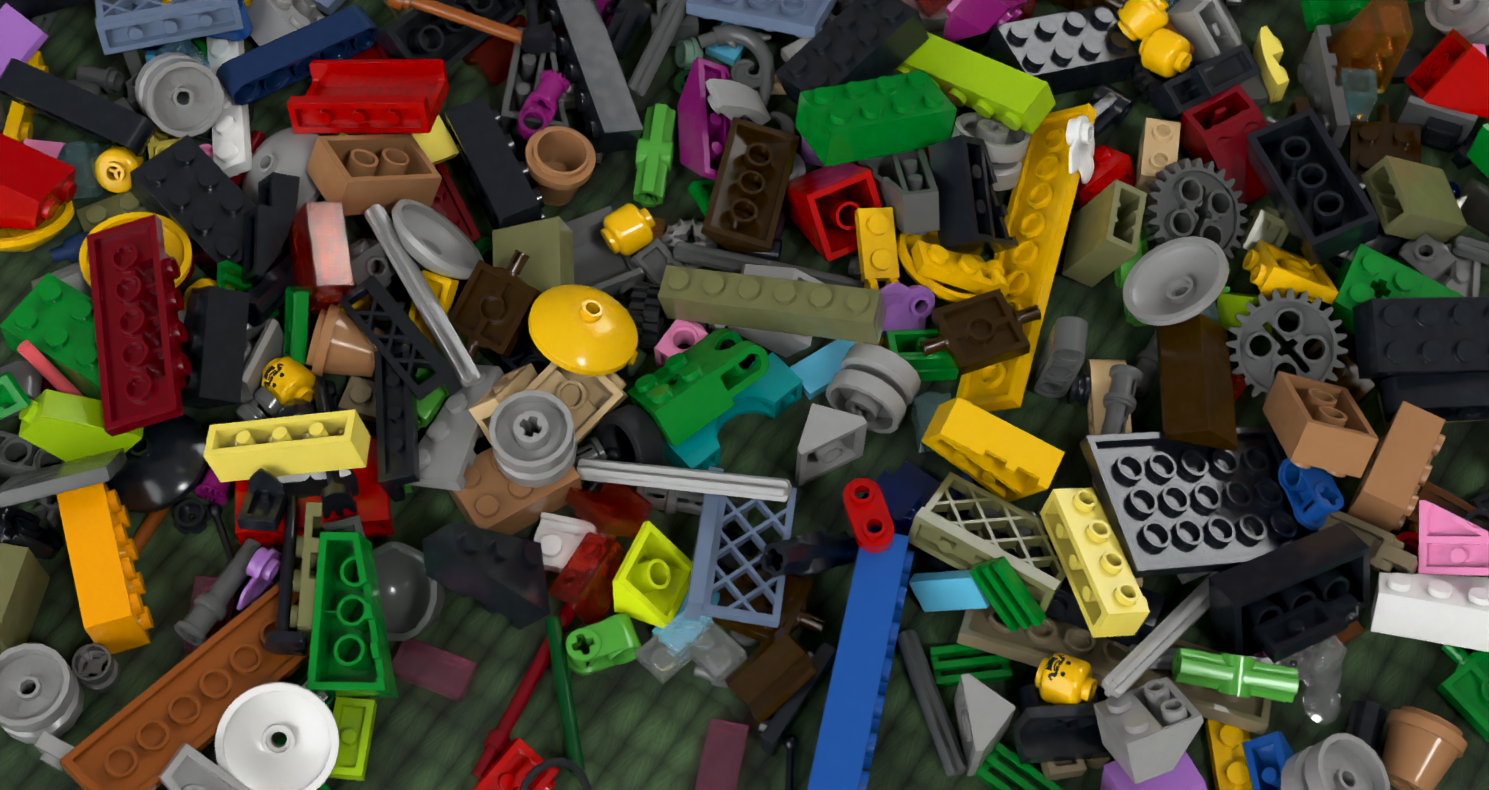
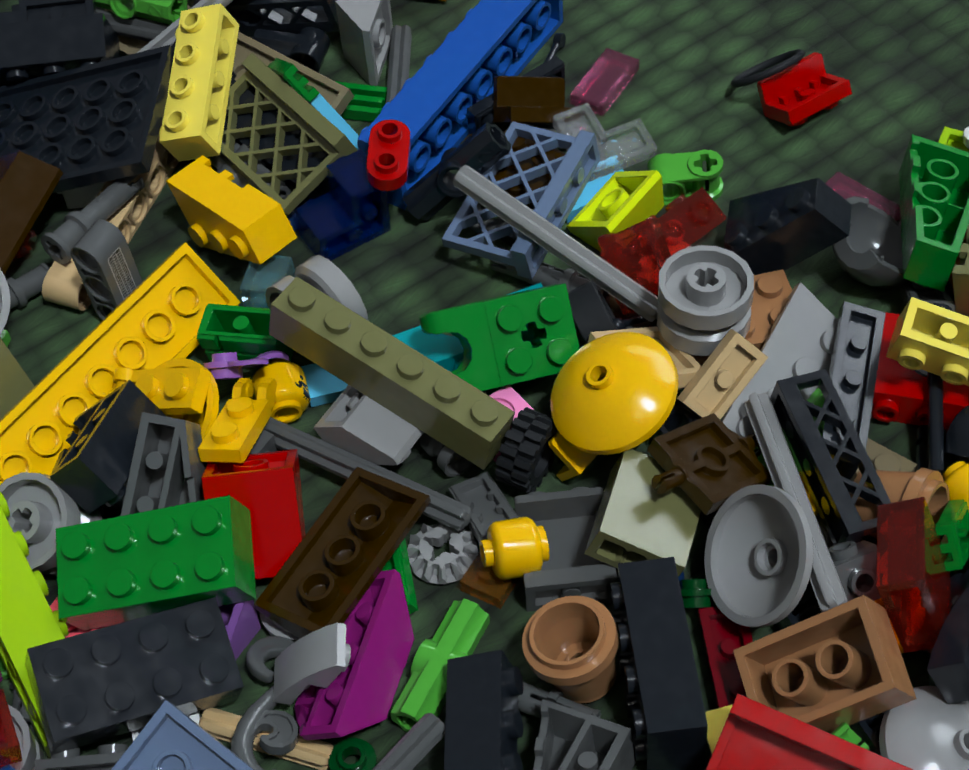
camera: 155 degrees left, 10 degrees down
dark red bar [471,573,594,779] -> none
magenta connector [517,69,570,141] -> none
dark green bar [545,616,585,773] -> none
light grey slope [795,403,867,487] -> none
dark brown plate [920,288,1041,375] -> none
yellow head [1035,652,1098,705] -> none

